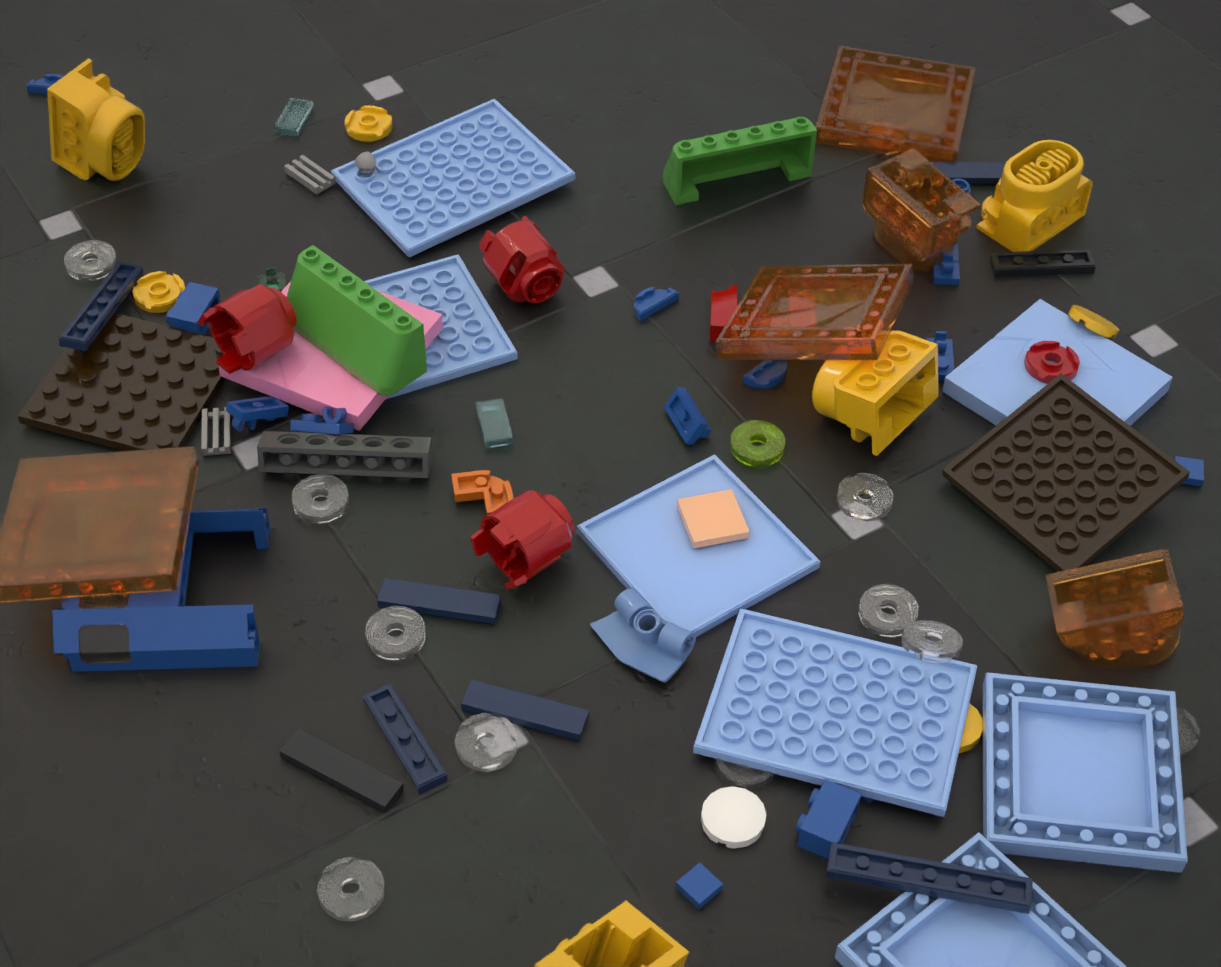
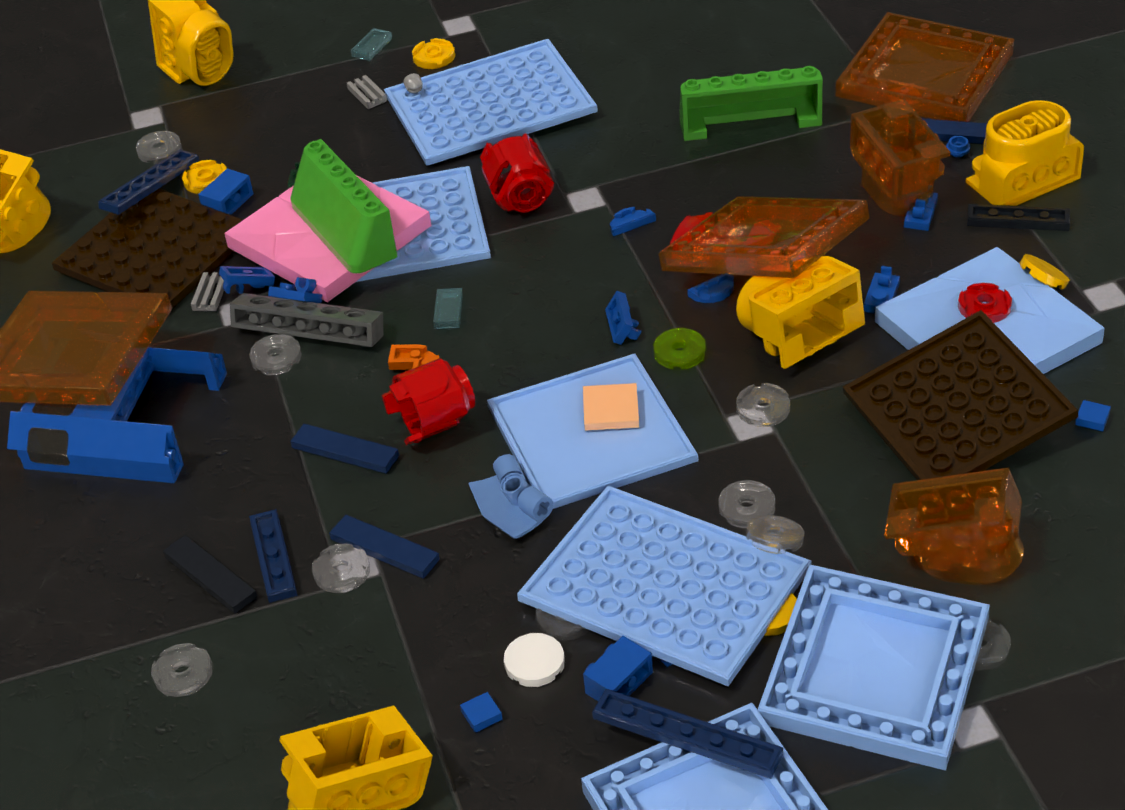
camera: 20 degrees right, 5 degrees down
red piece [198,284,297,374] -> none
clear tile [365,606,426,660] -> none

